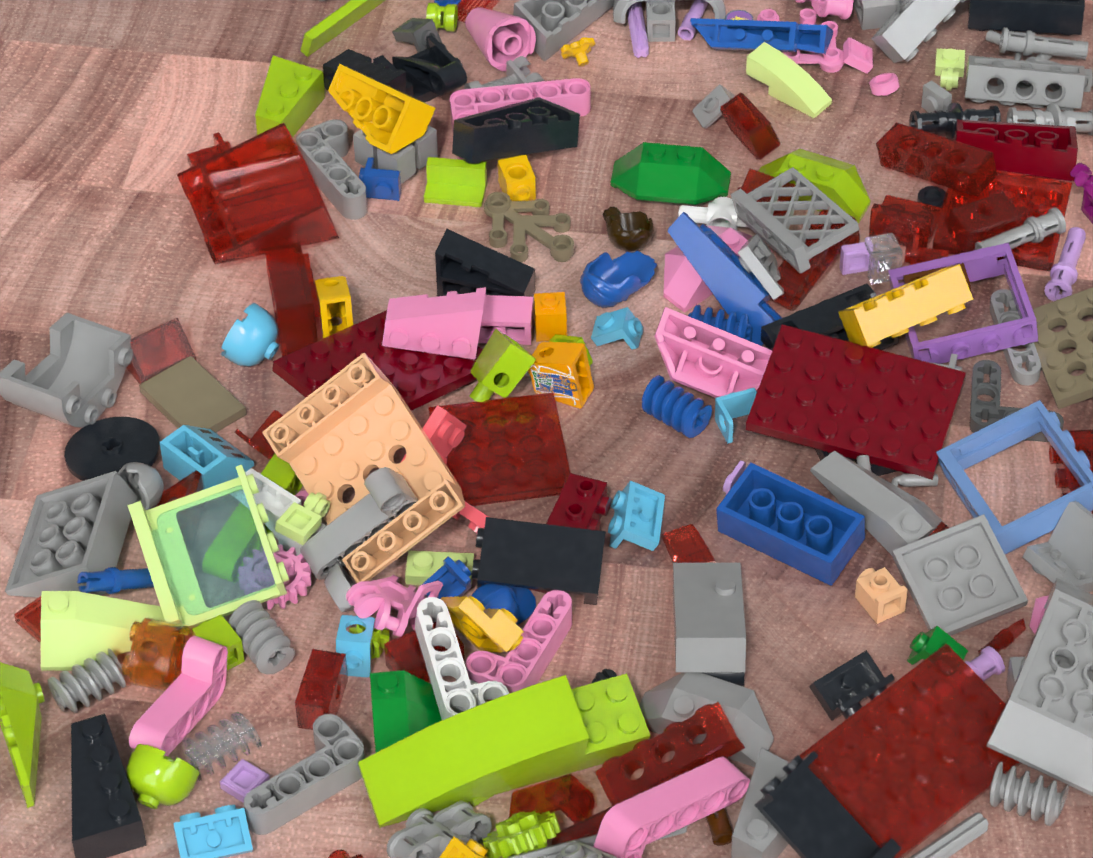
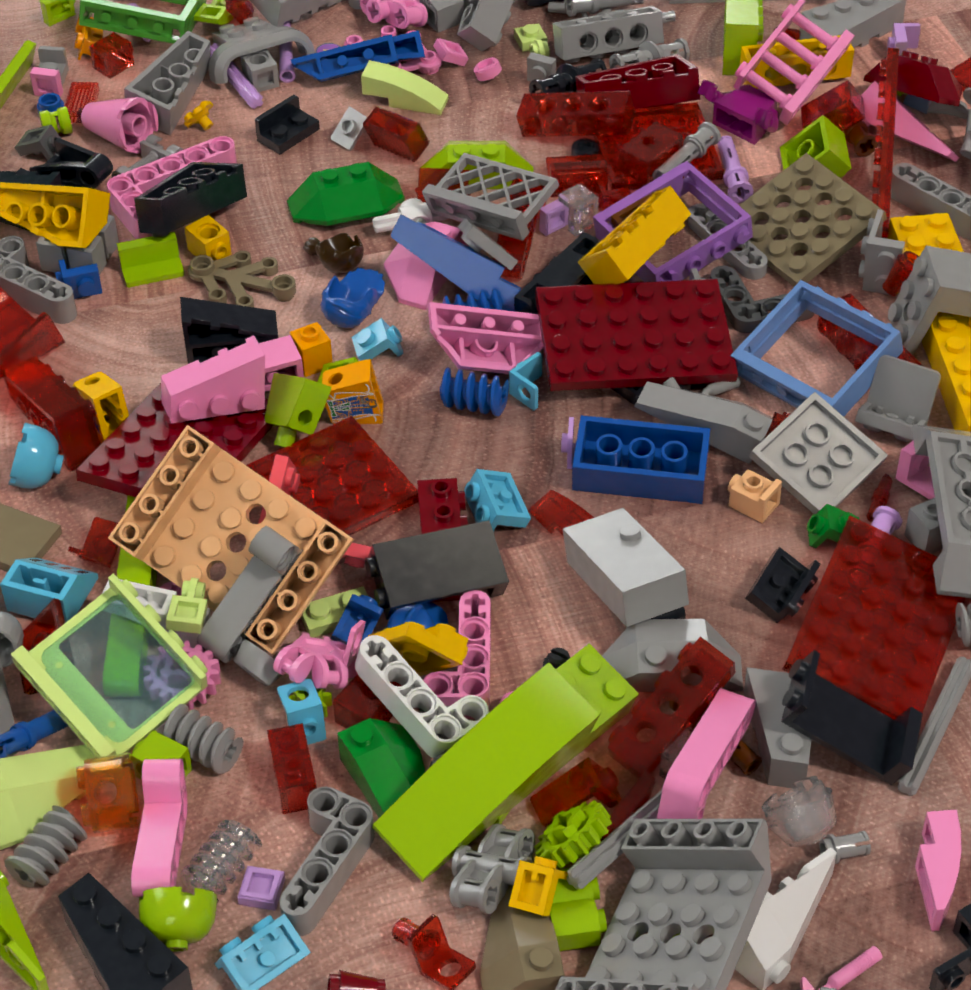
camera: 25 degrees left, 0 degrees up
none -> black bracket [255,94,320,155]

